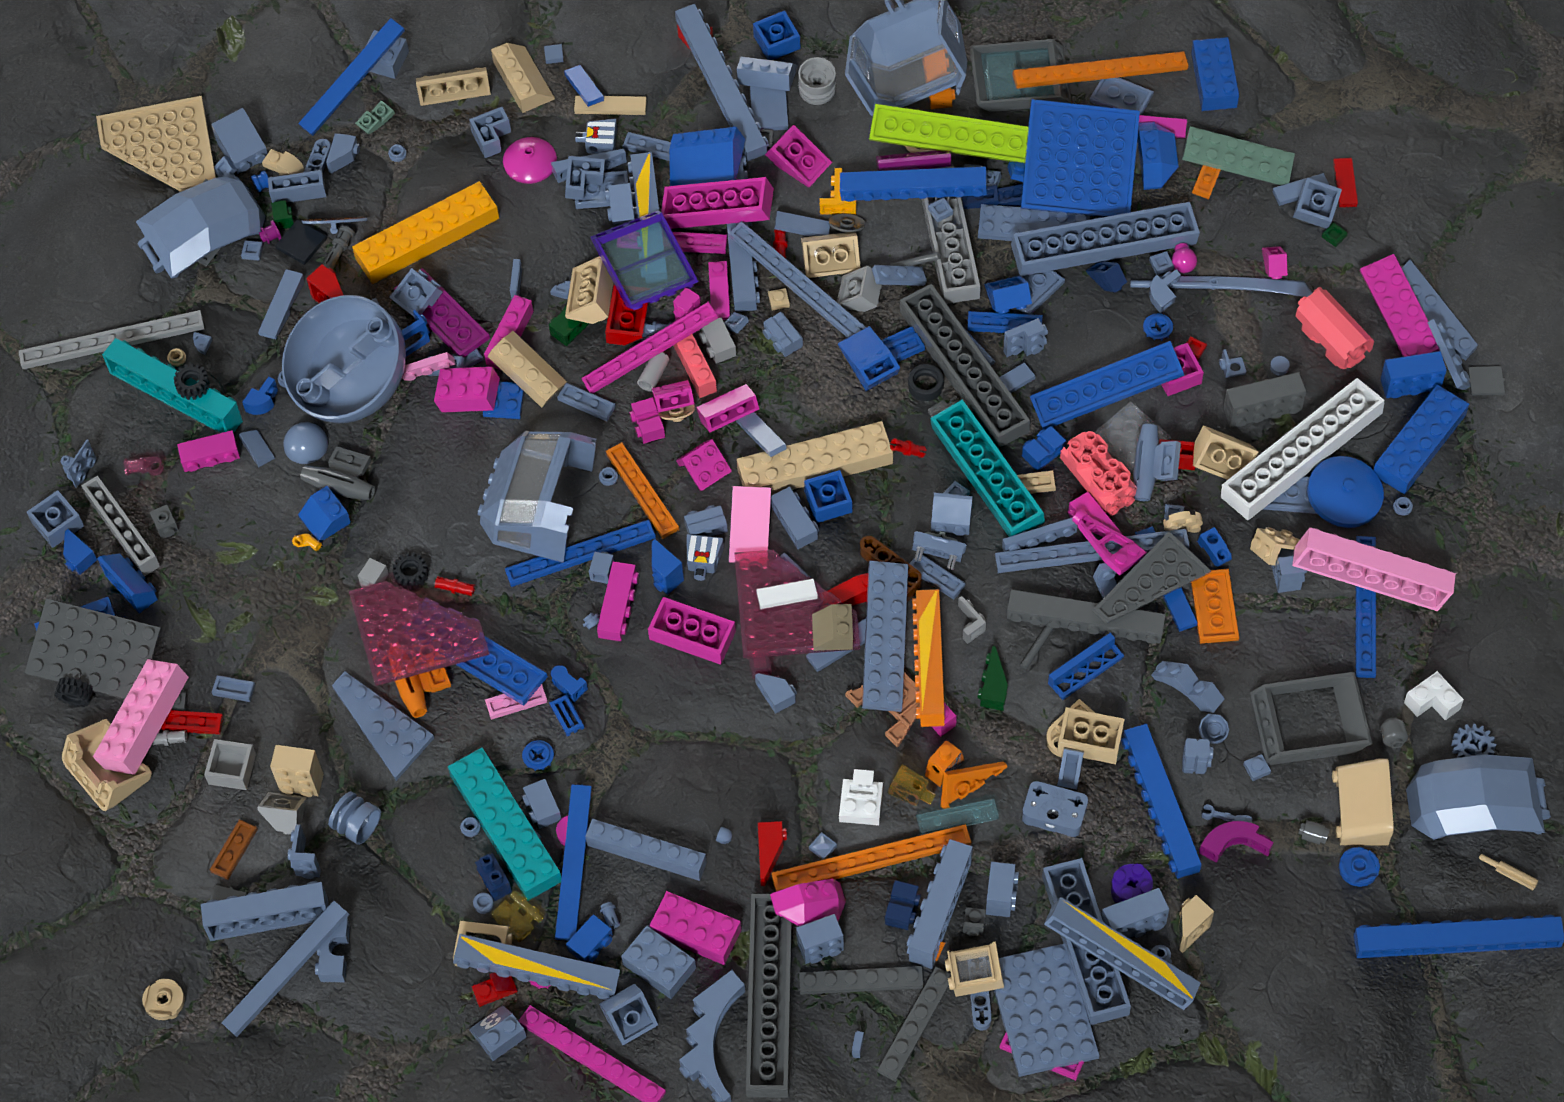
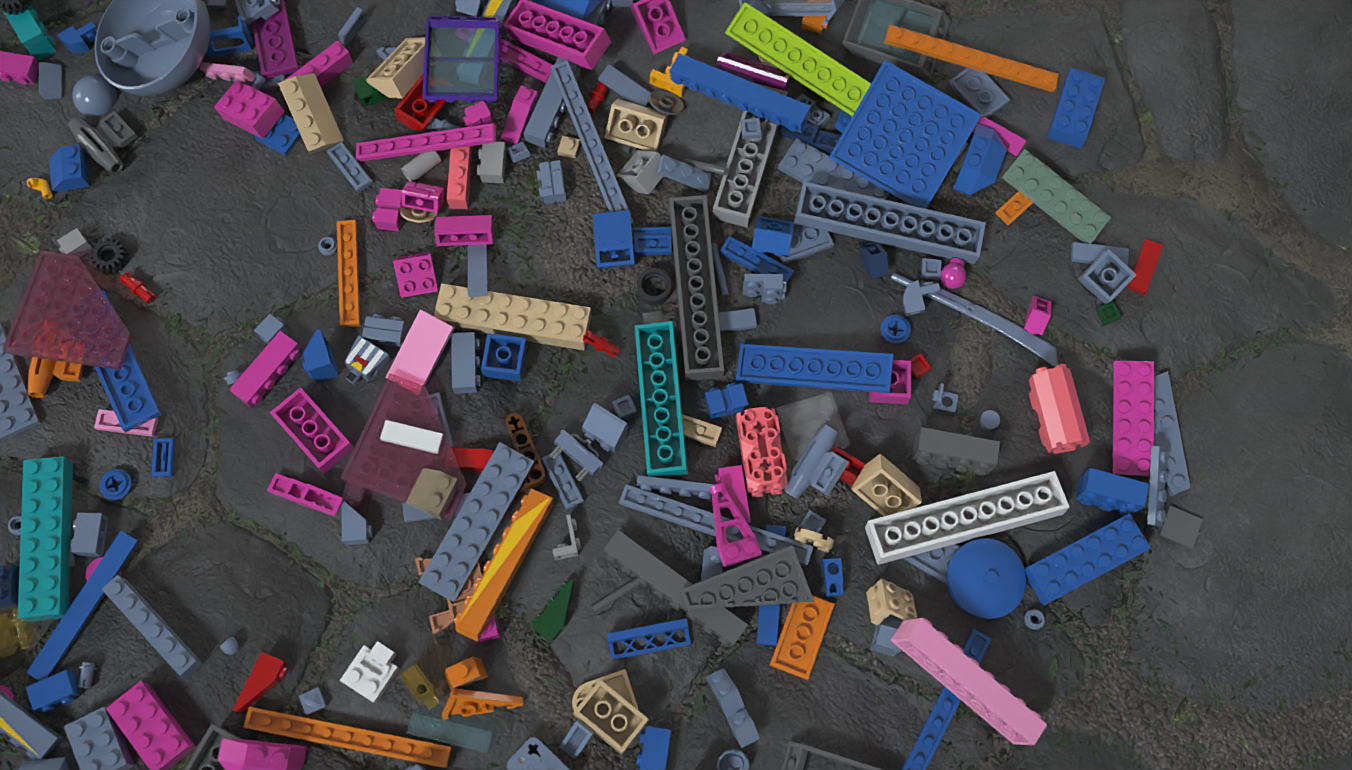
camera: 20 degrees right, 10 degrees up
sand blue windscreen [478,431,597,562] -> none
blue tile [505,520,656,587] -> none
blue leg [551,665,588,702] -> none
none -> dark pink slope [267,473,344,517]

